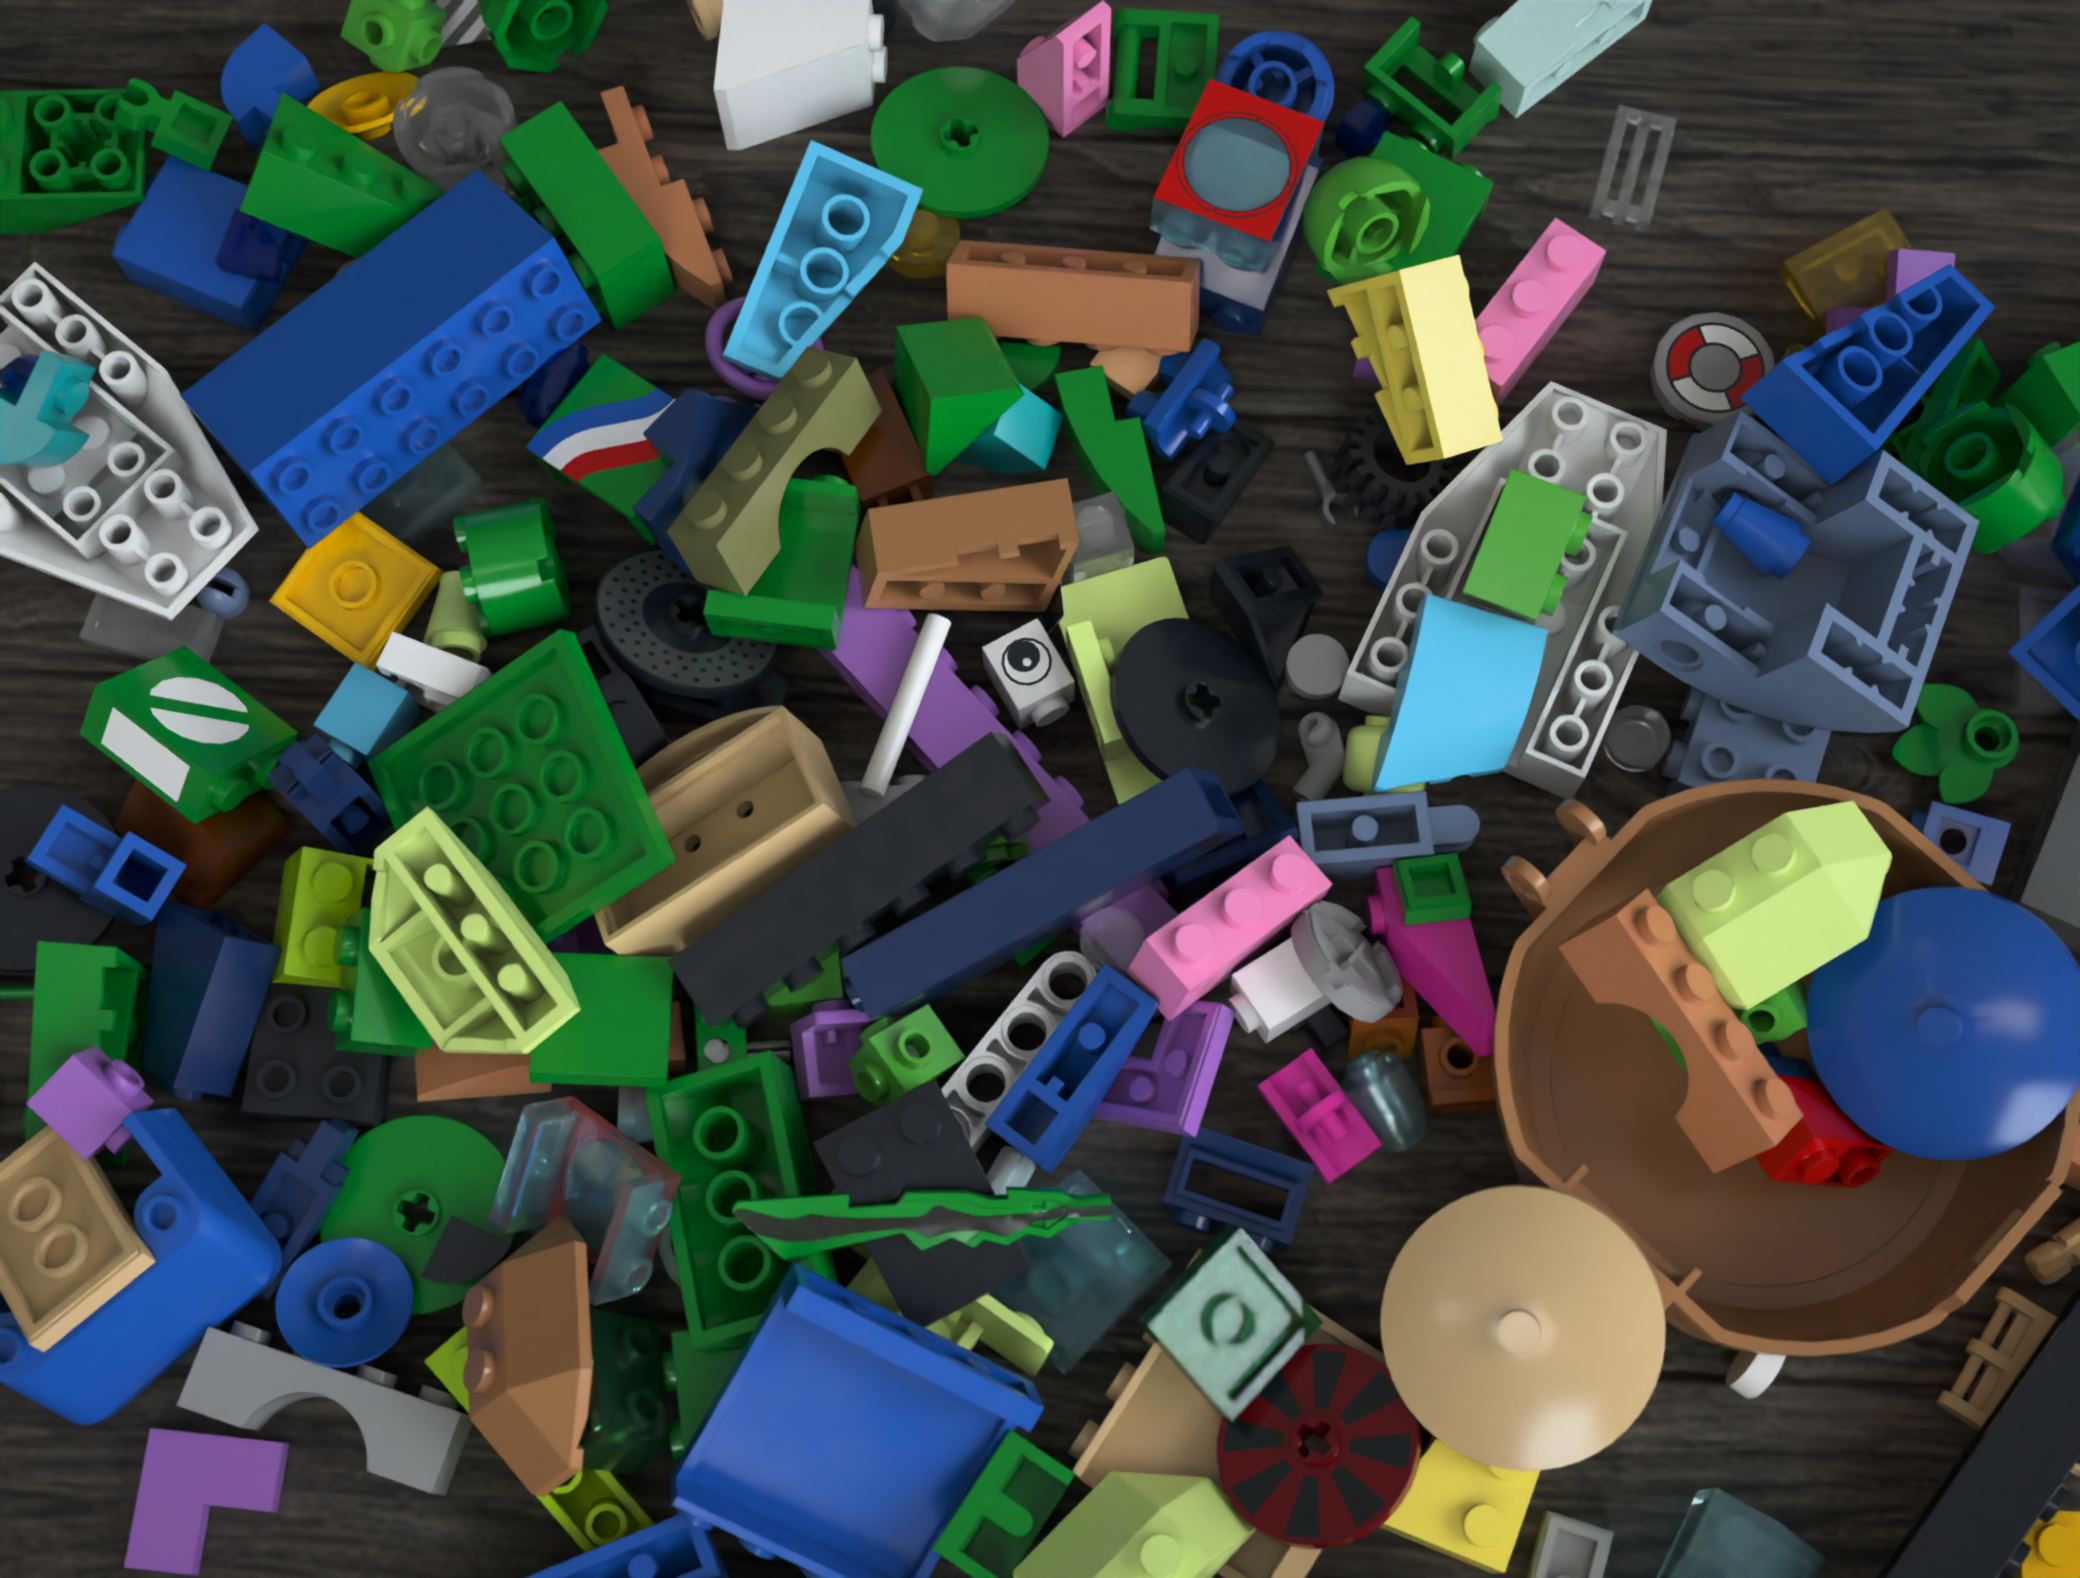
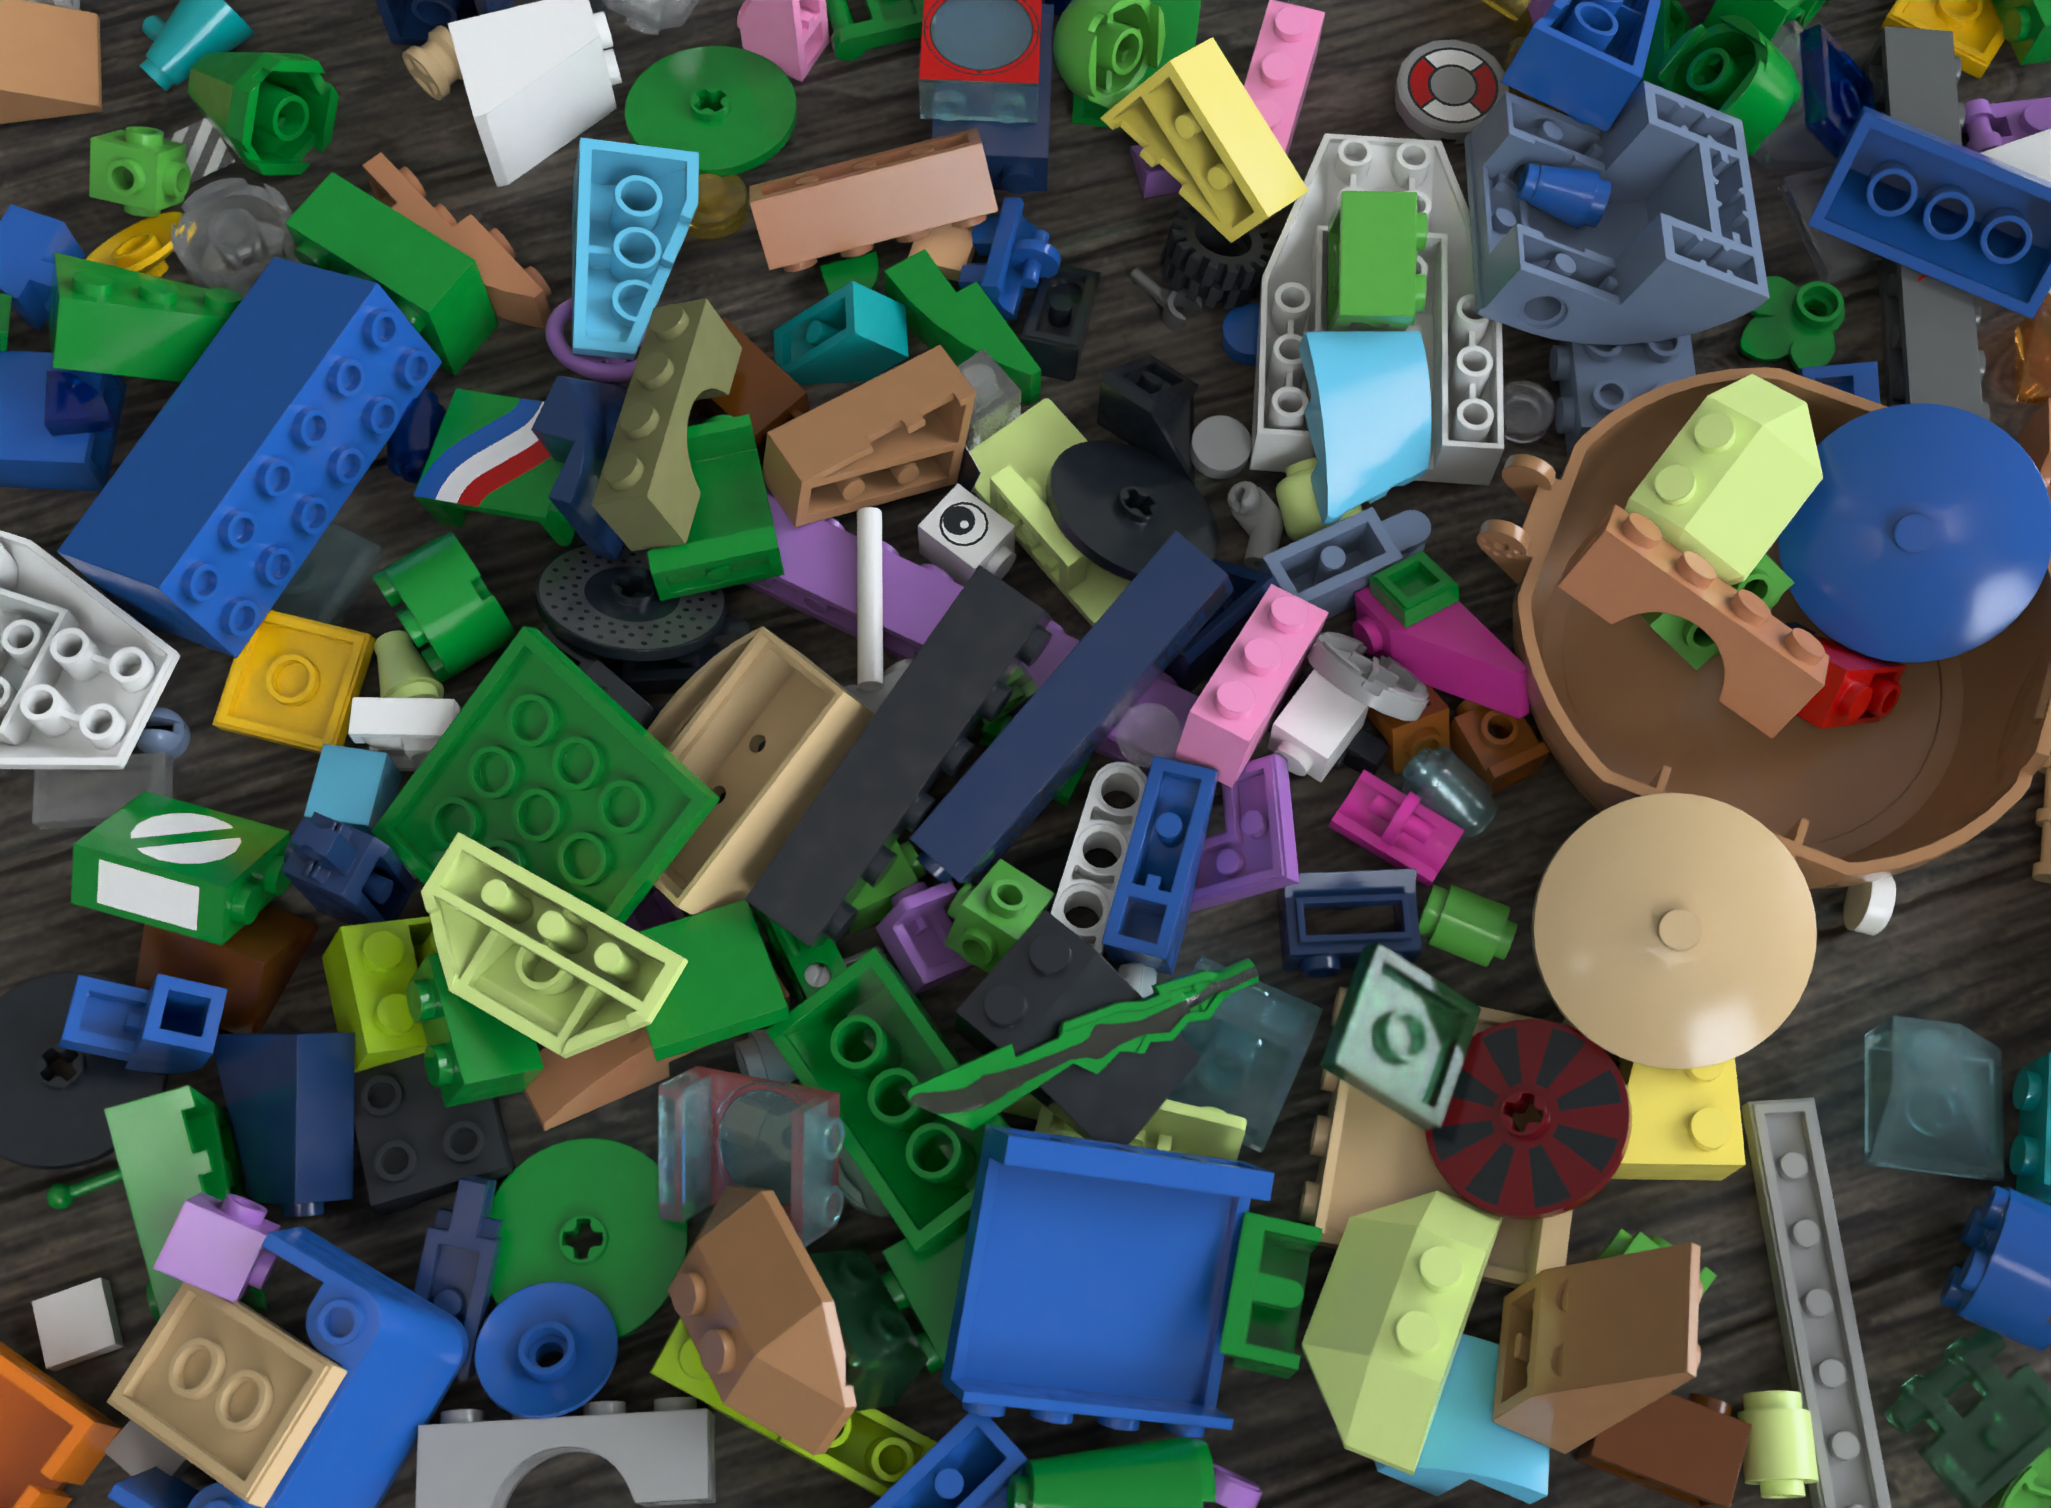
camera: 25 degrees left, 5 degrees down
black tile [420,1215,515,1285] -> none
green slope [892,317,1024,477] -> none
none -> bright green brick [1418,884,1518,967]

